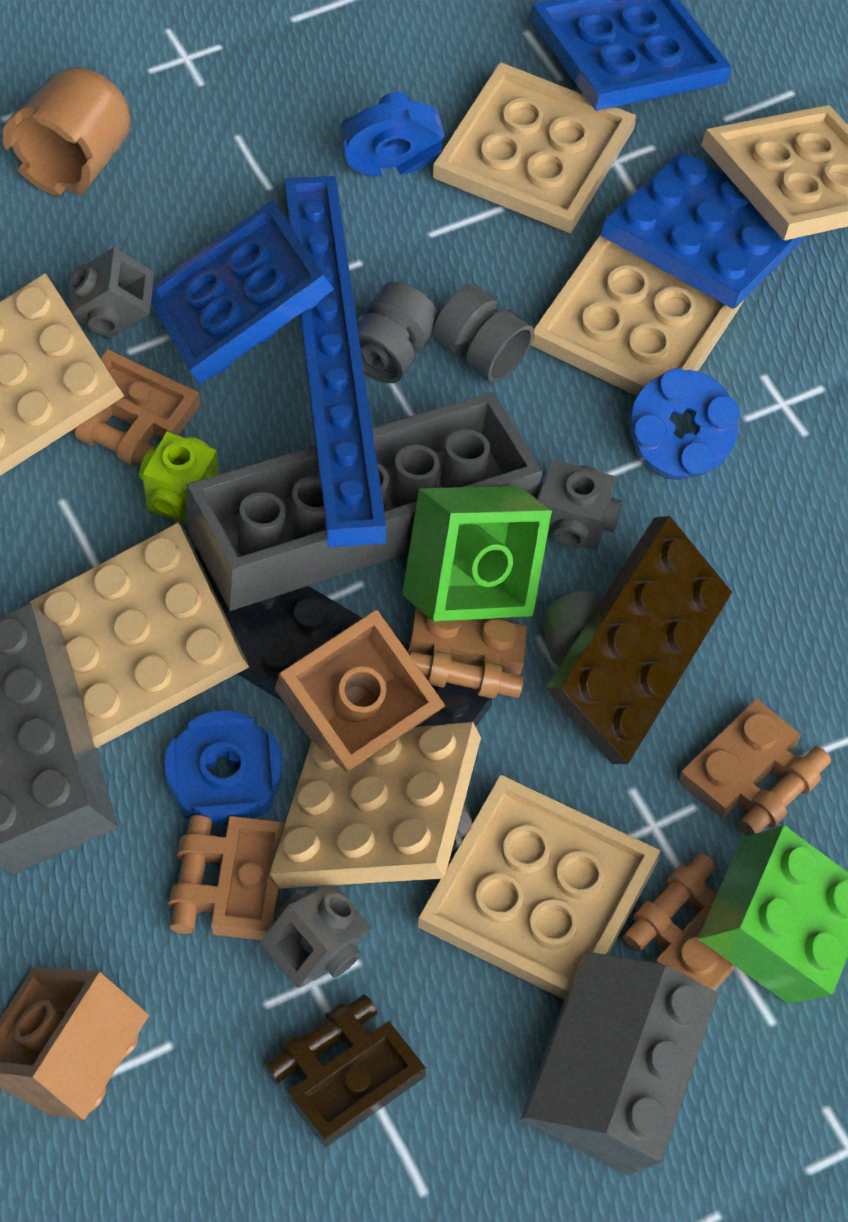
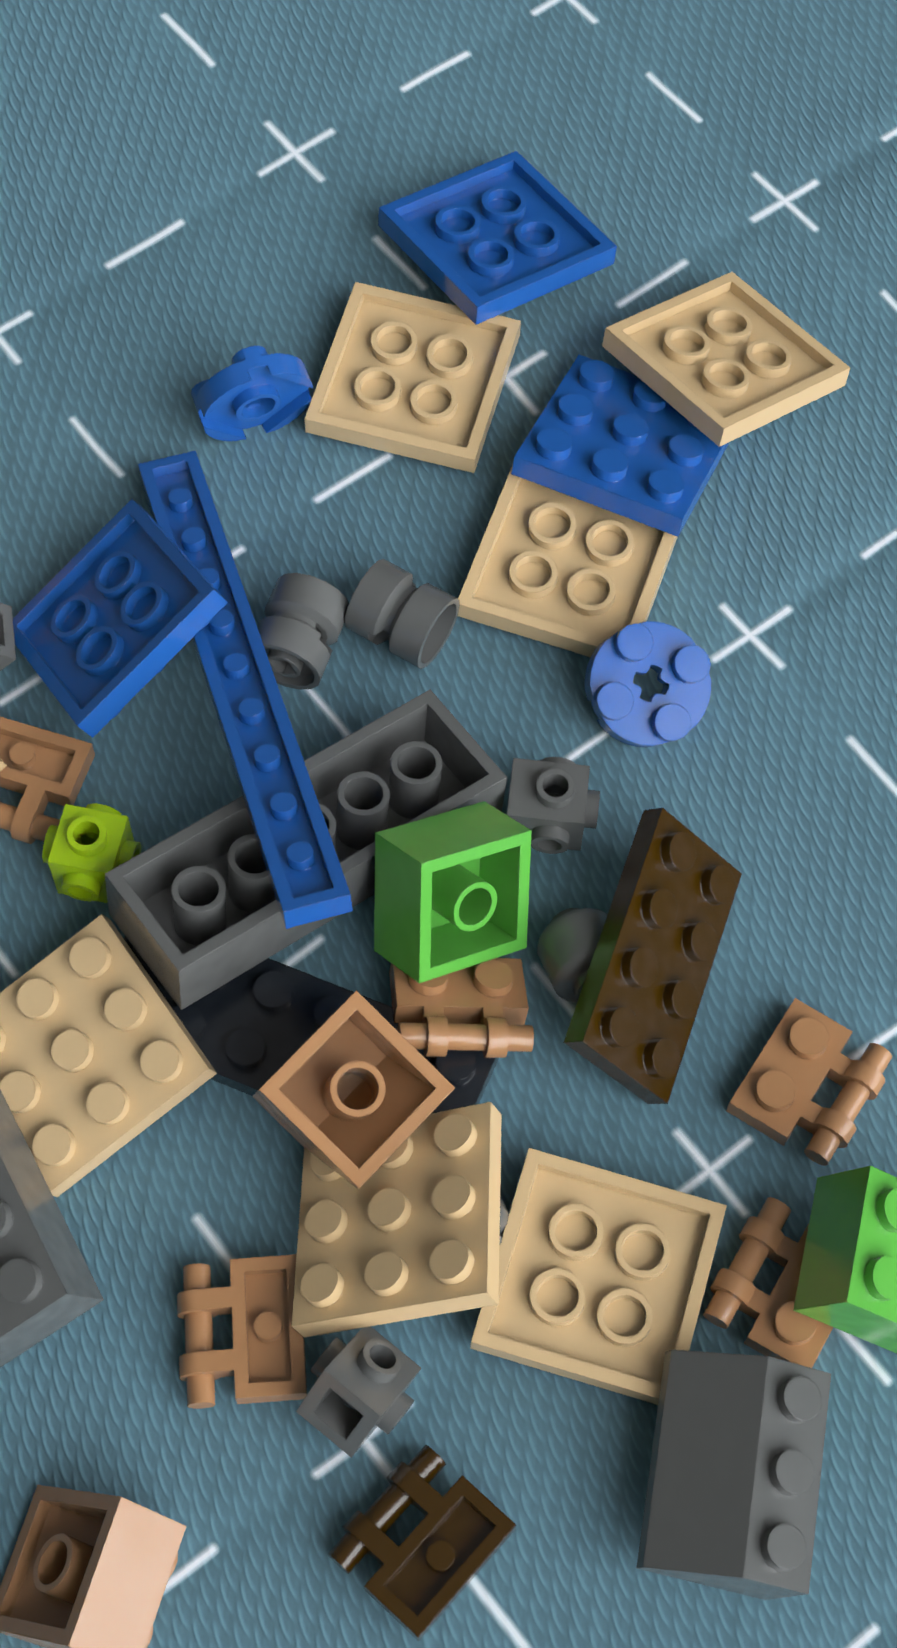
camera: 10 degrees left, 5 degrees up
blue plate [164,710,282,826] -> none

